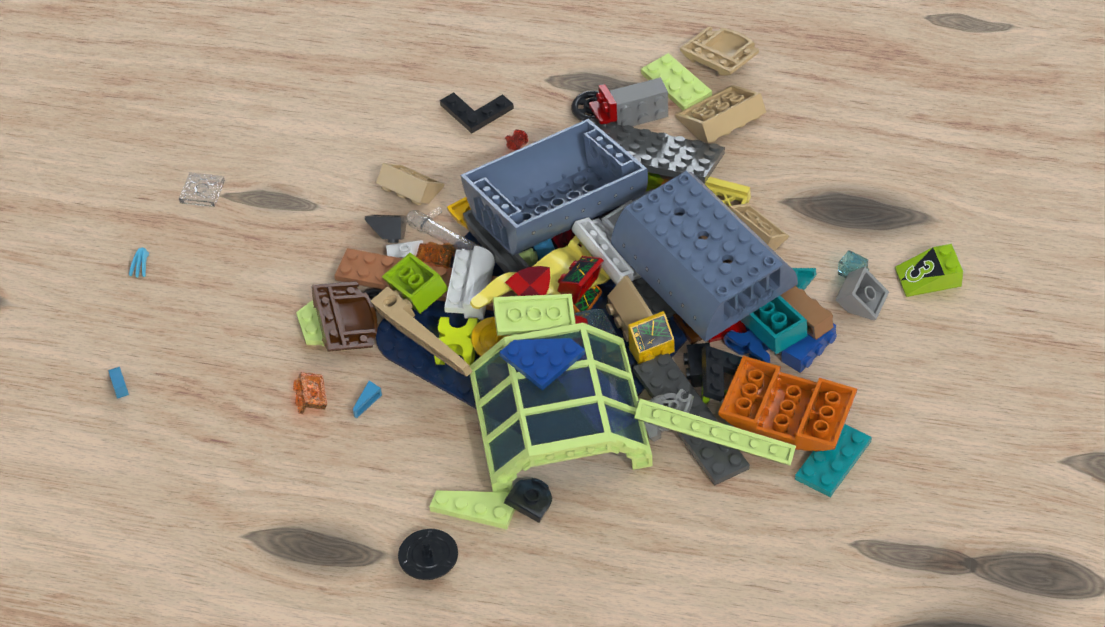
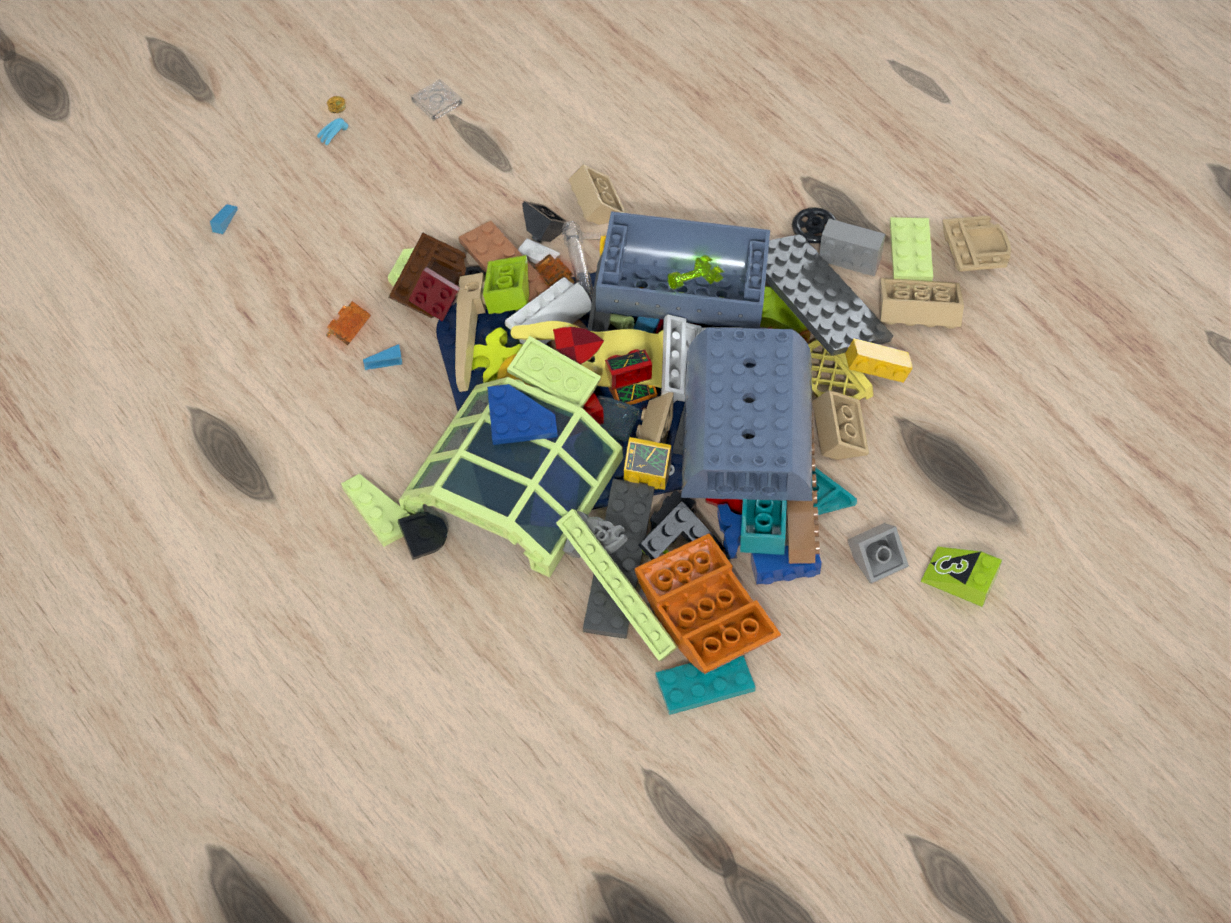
camera: 35 degrees right, 5 degrees up
black piece [398,529,458,580] -> none
black plate [440,92,514,134] -> none
clear red brick [505,129,528,151] -> none
red bracket [589,84,617,124] -> none
clear light blue brick [838,250,869,278] -> none
none -> clear yellow tile [327,96,346,113]
none -> dark red plate [408,267,460,321]
none -> clear neon green bar [667,255,724,290]
none -> yellow brick [845,338,913,383]

